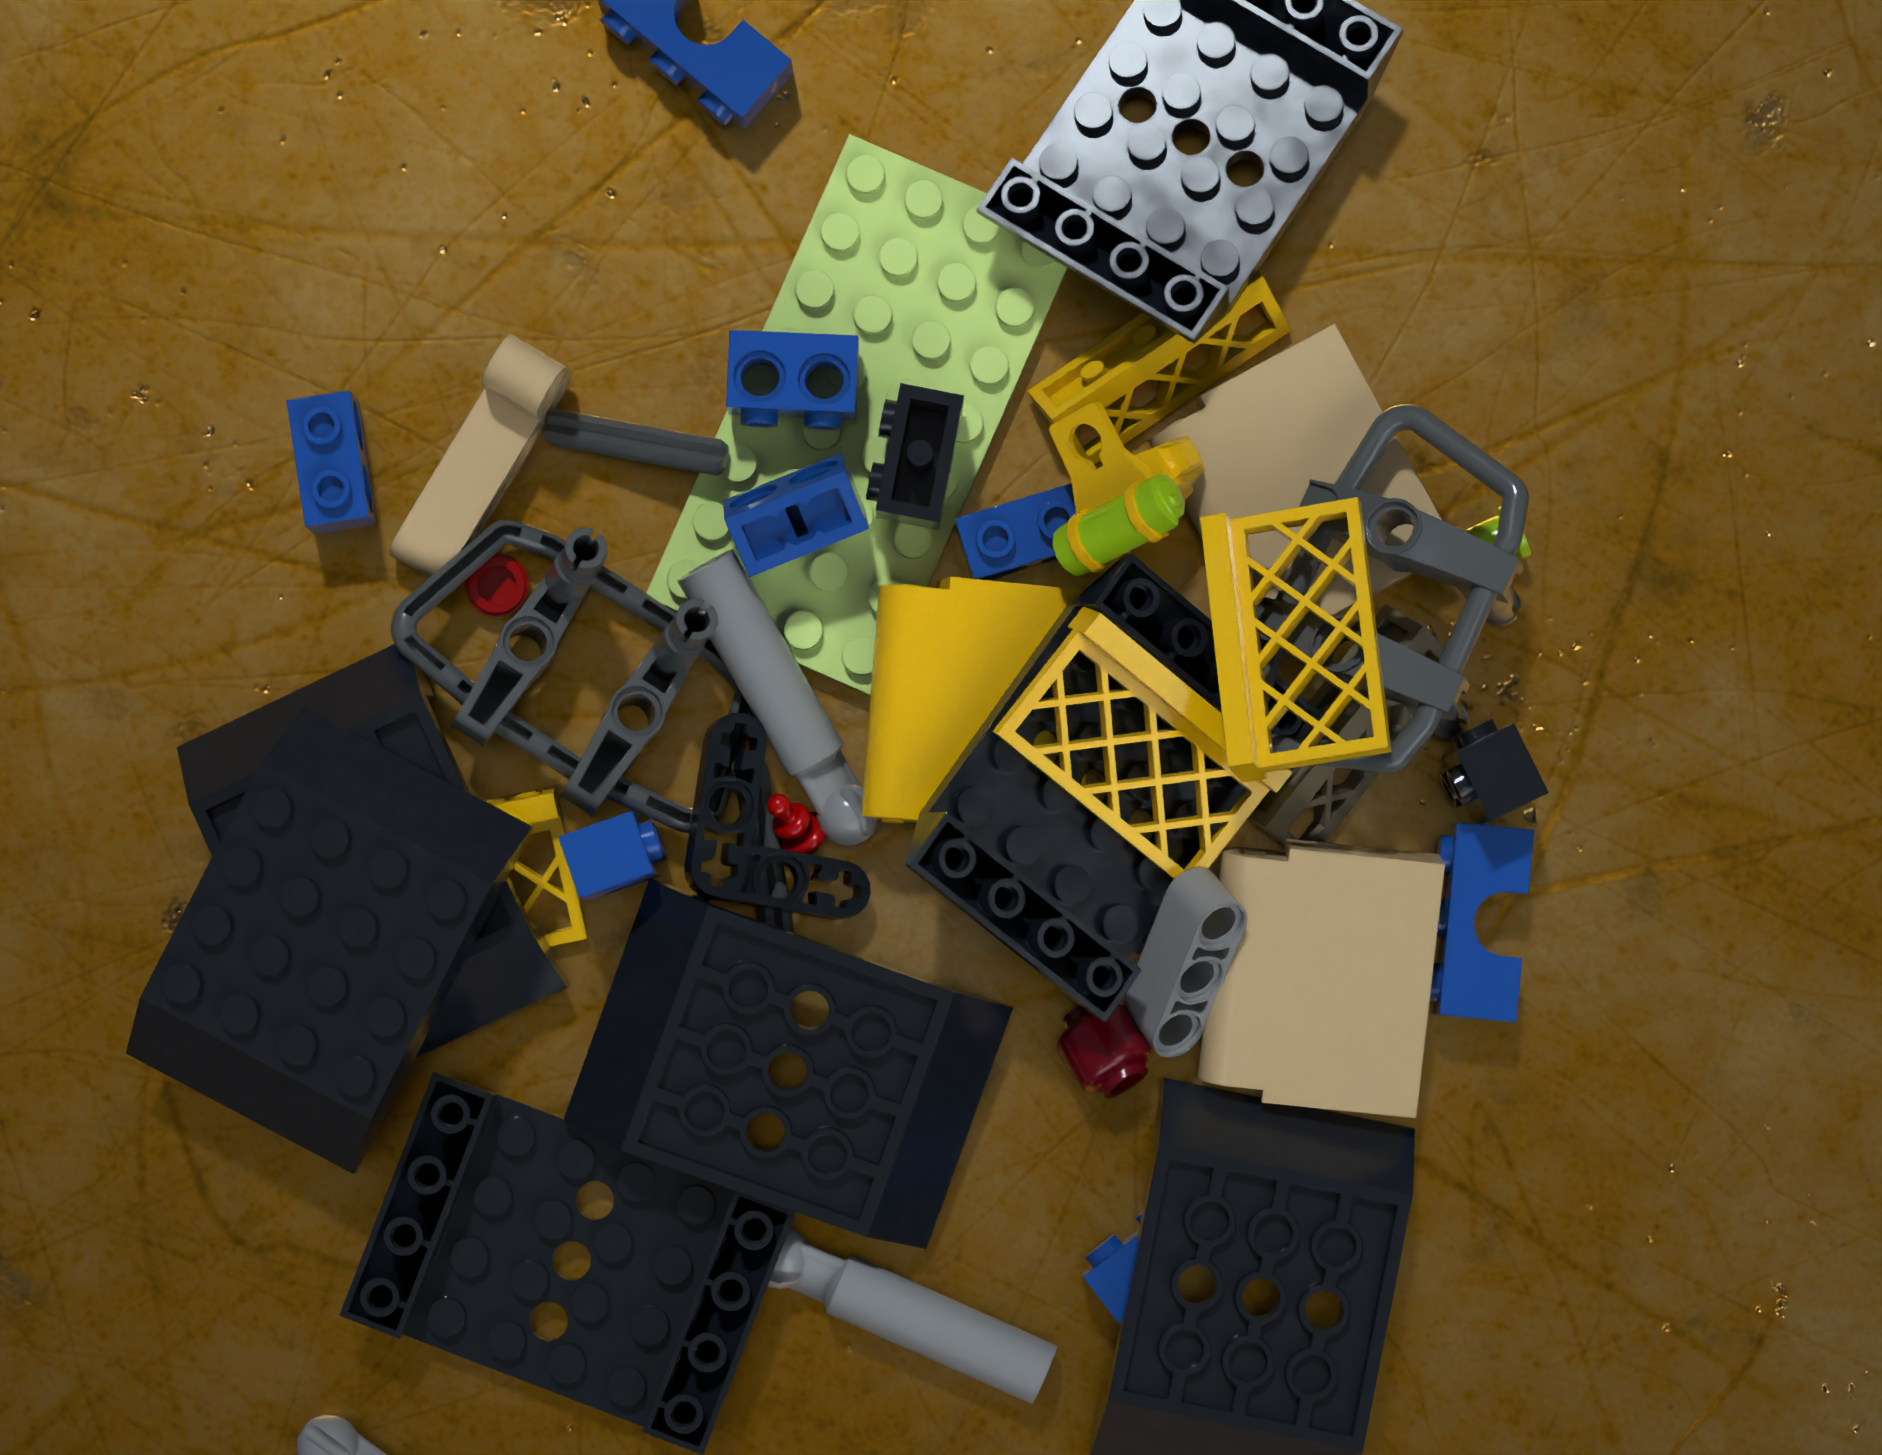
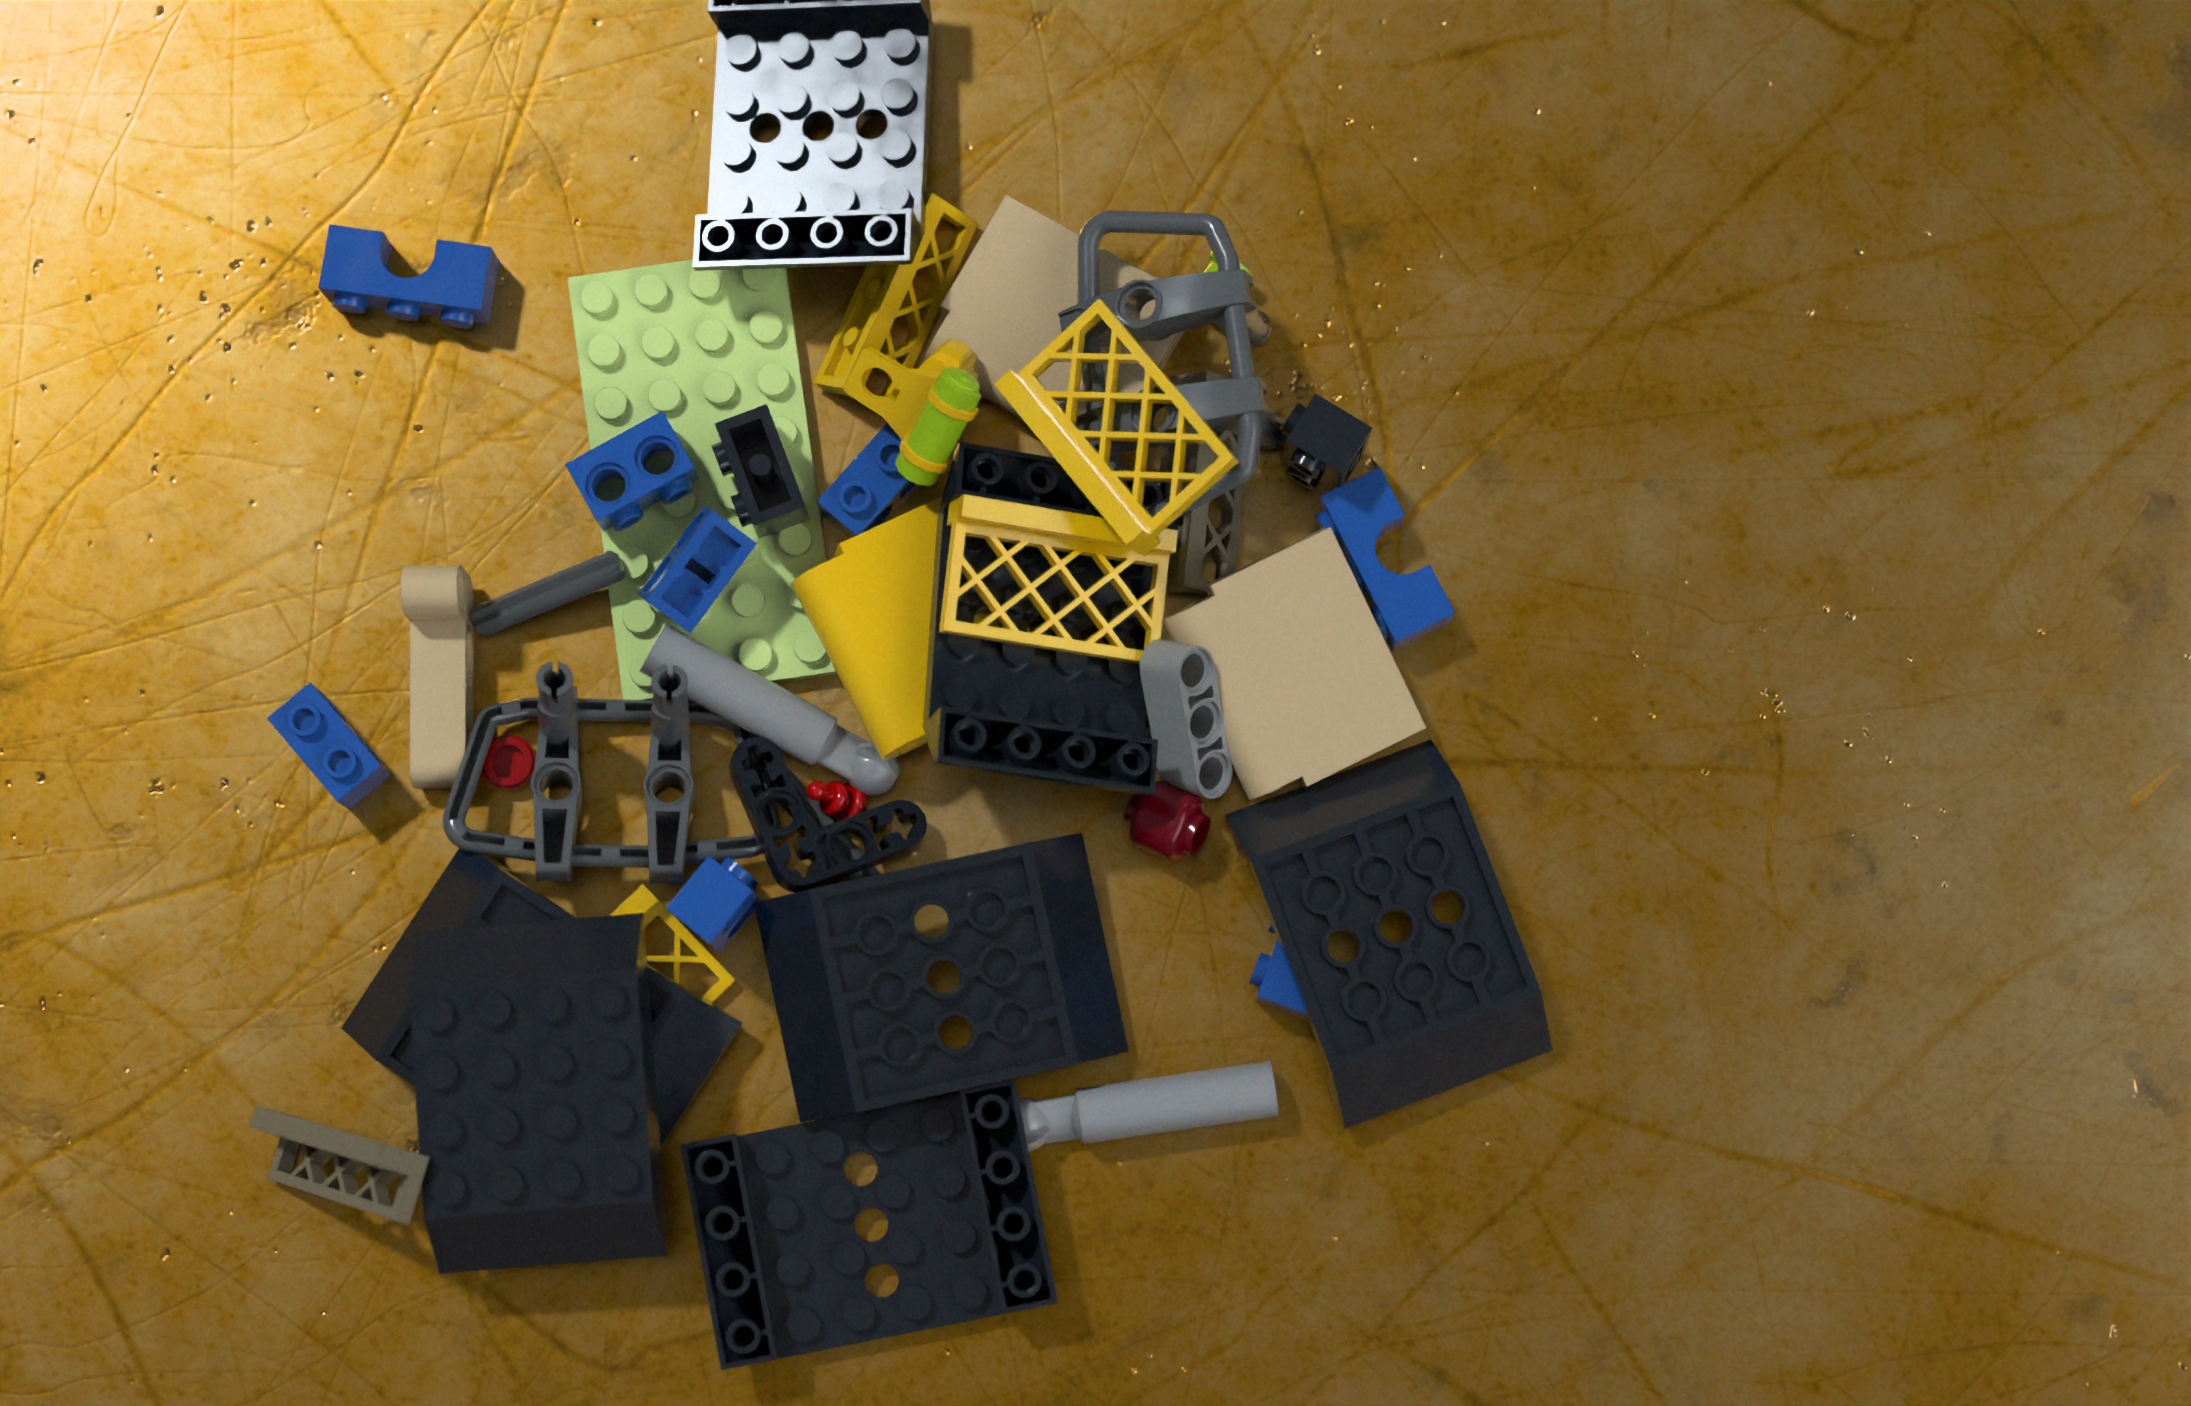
camera: 30 degrees left, 5 degrees down
none -> dark tan fence [249,1105,430,1224]

